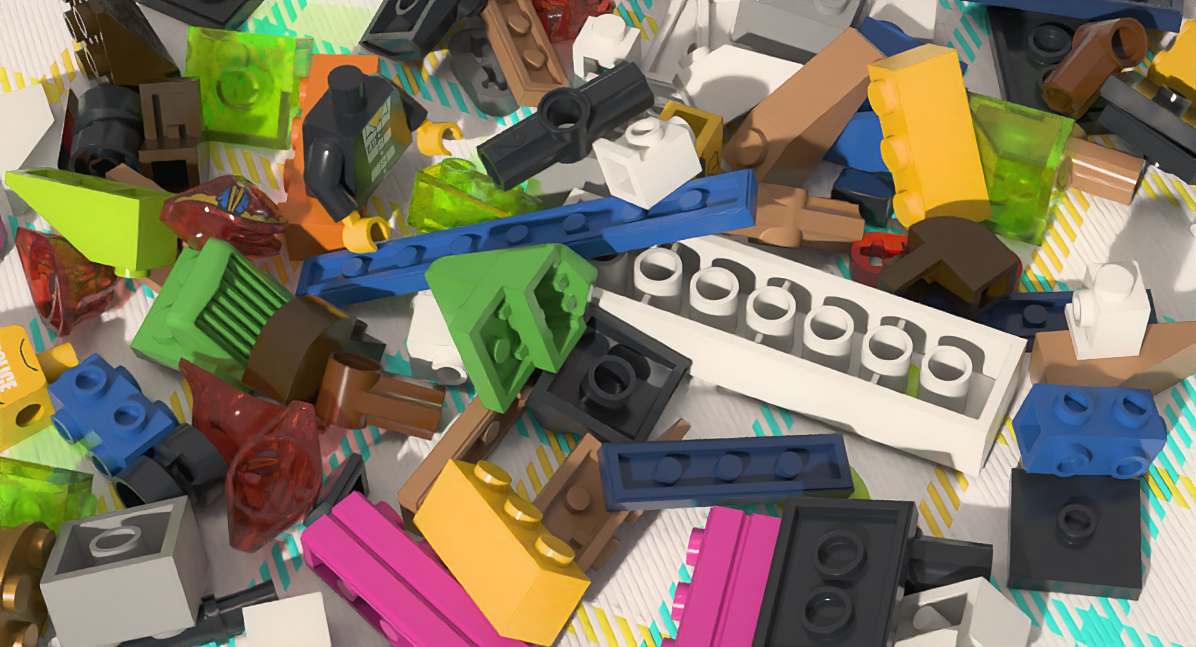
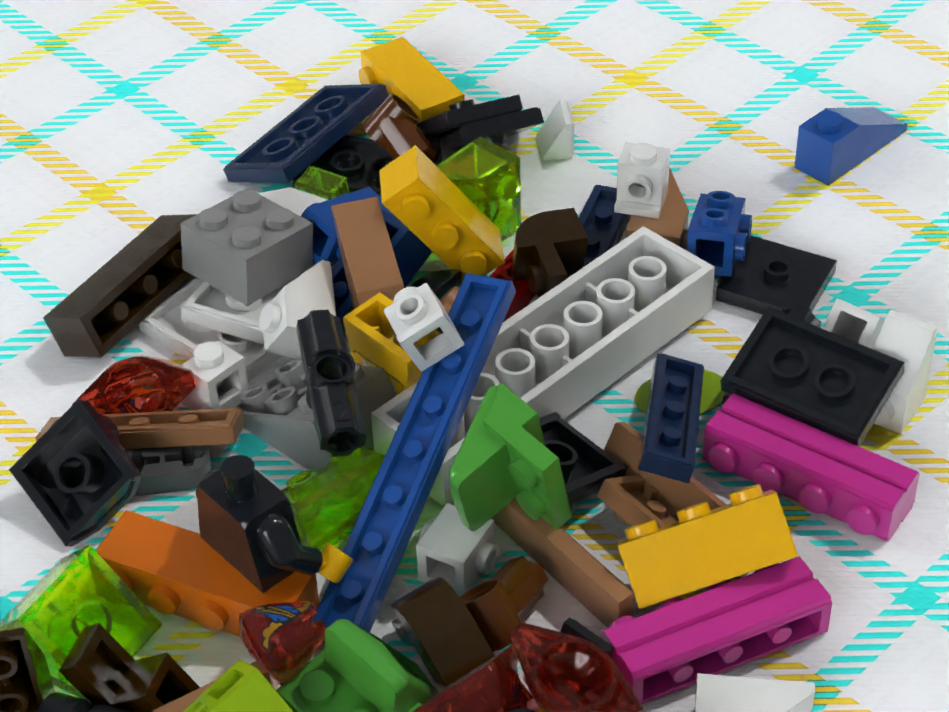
camera: 70 degrees left, 10 degrees down
none -> clear neon green slope [294,166,349,200]

